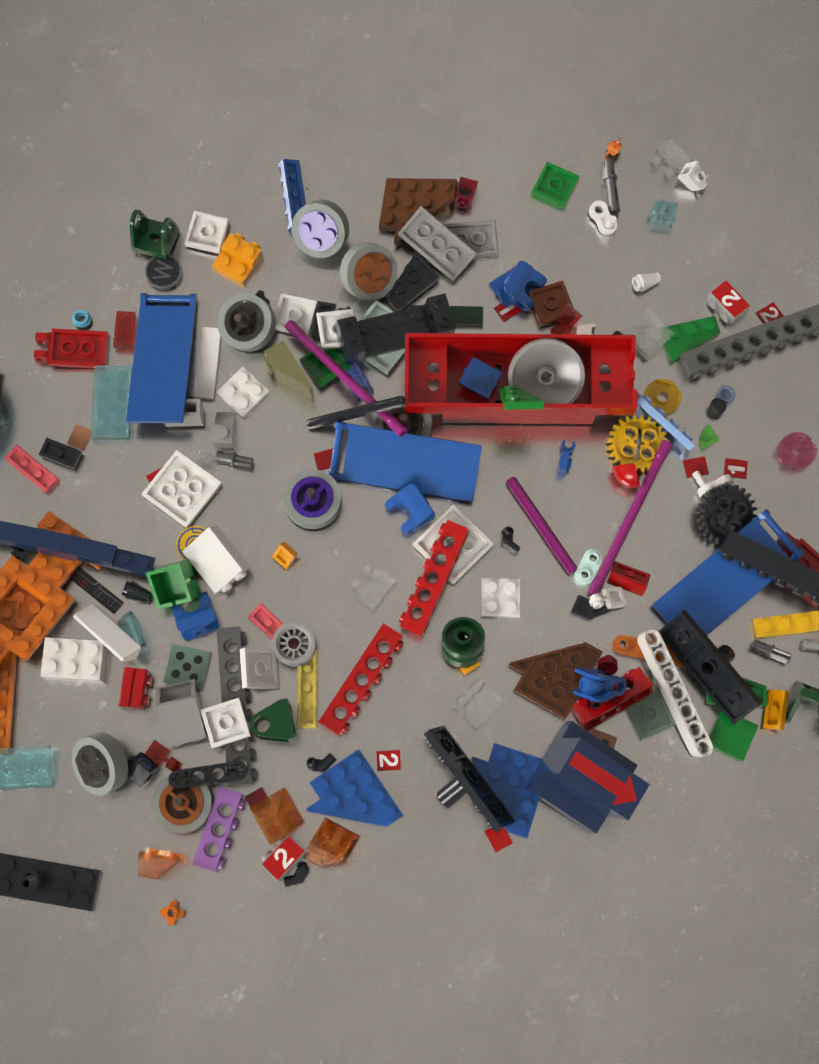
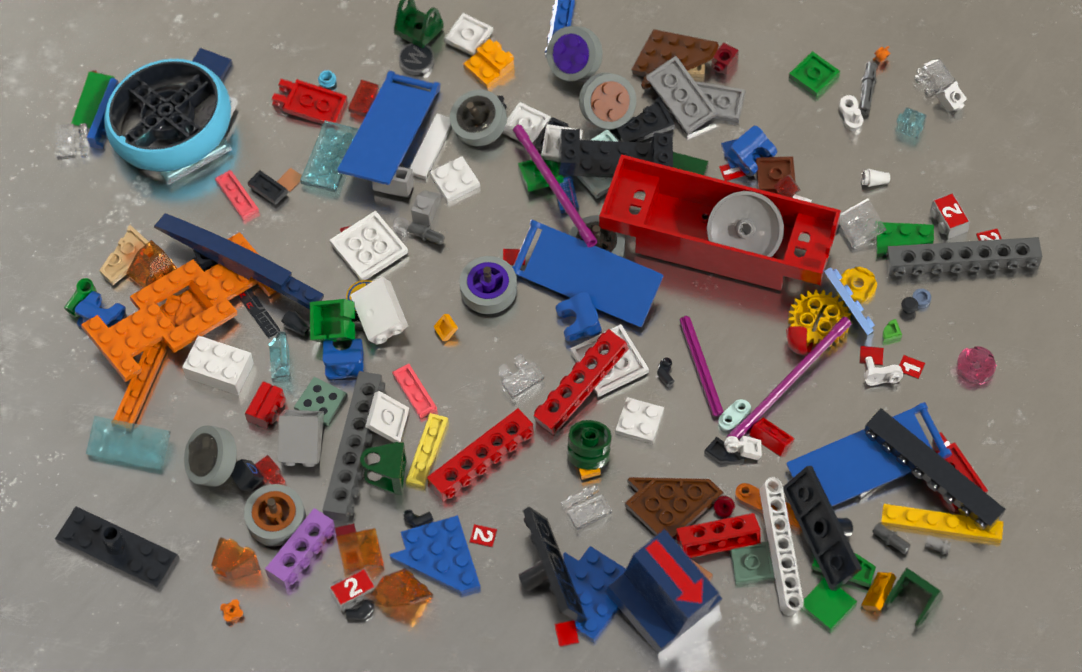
camera: 20 degrees right, 15 degrees down
white slope [73,604,141,661] -> none
black beam [168,761,247,790] -> none
white plate [201,698,251,749] -> none
olive slope [263,340,315,400] -> none
light grey wheel [272,622,316,667] -> none
black axle [307,396,406,429] -> none
blue piece [459,357,502,399] -> none
green wing [500,385,544,410] -> none
blue plate [558,440,576,475] -> none
blue piece [573,667,626,703] -> none
black gear [696,483,758,545] -> none

